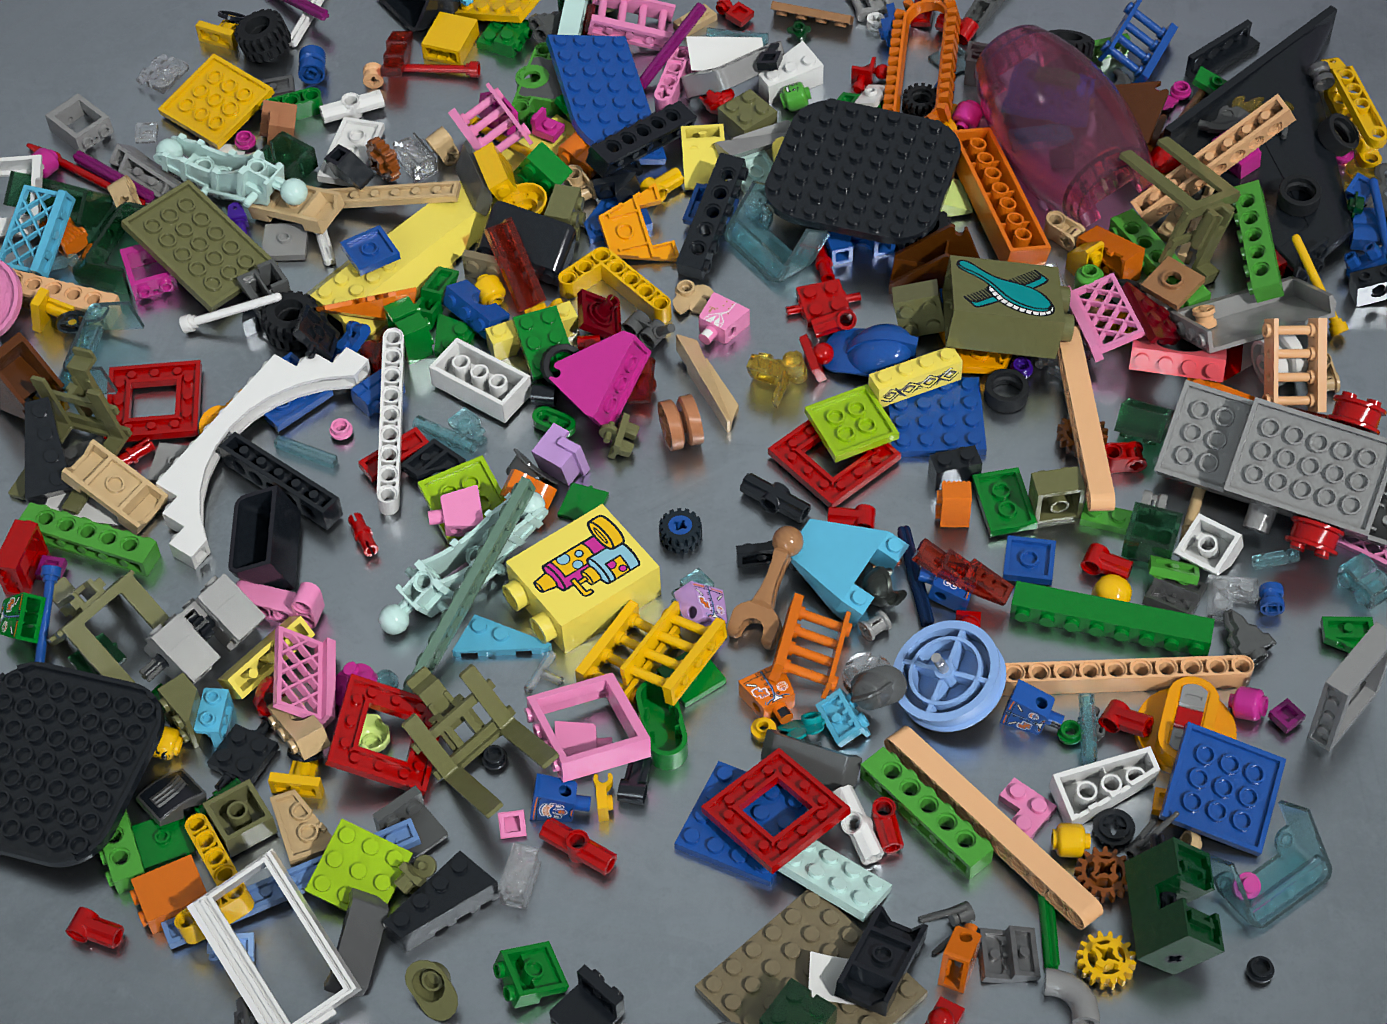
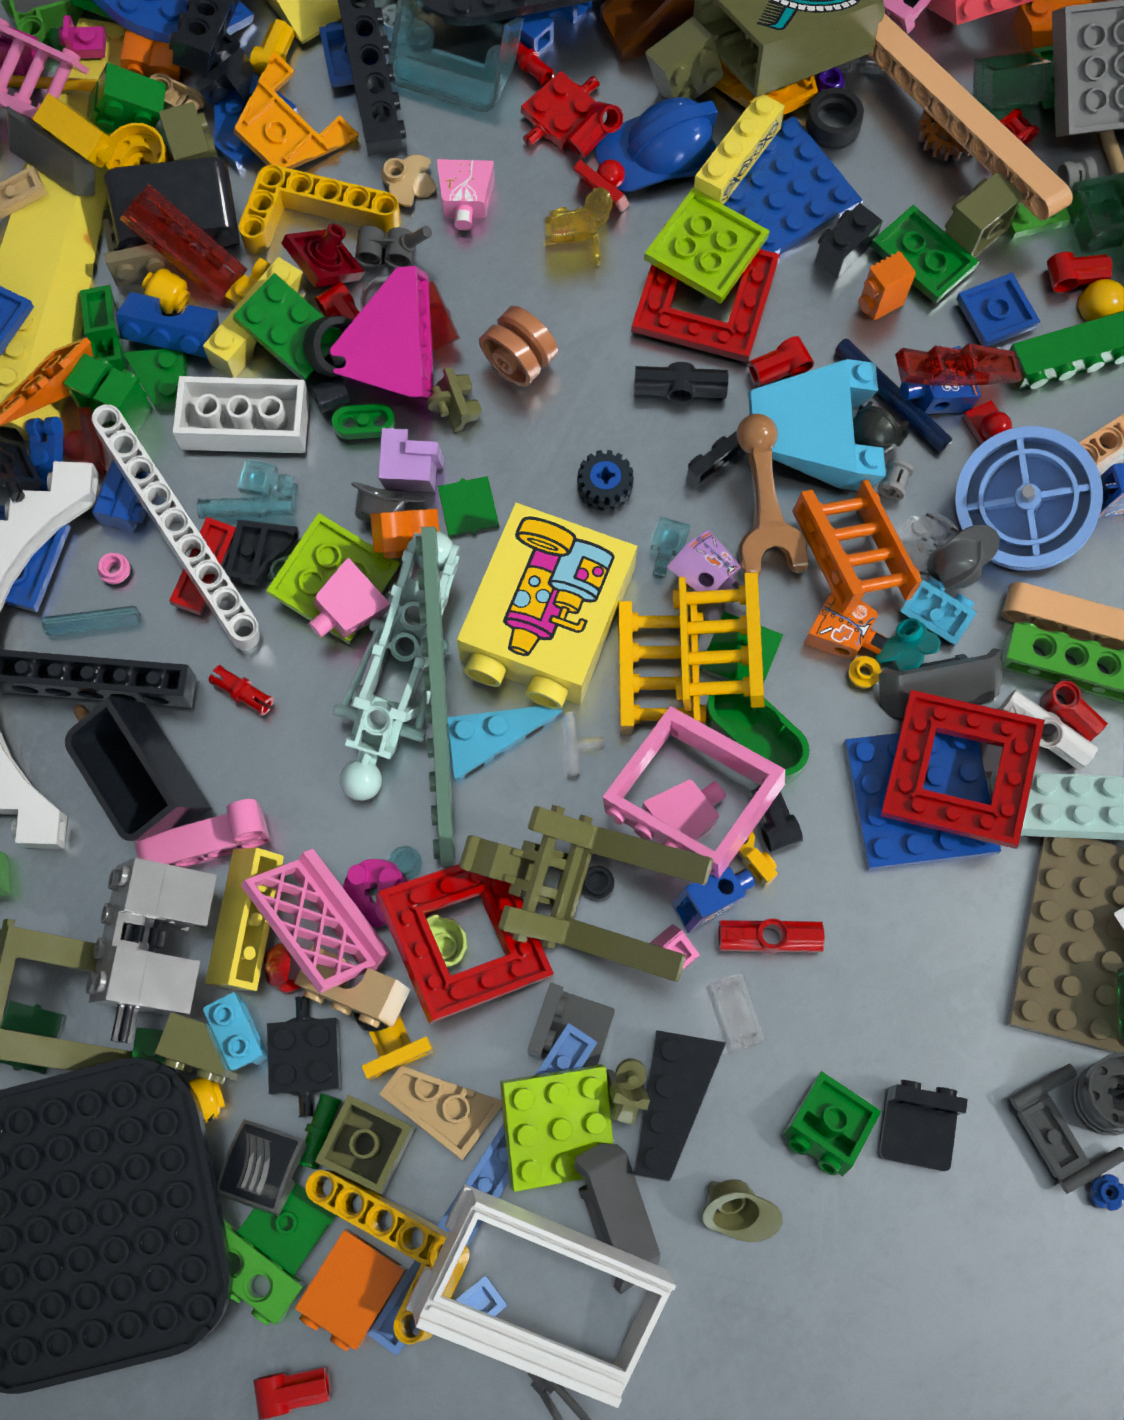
camera: 35 degrees left, 20 degrees up
tan wedge [676,334,739,433] -> none

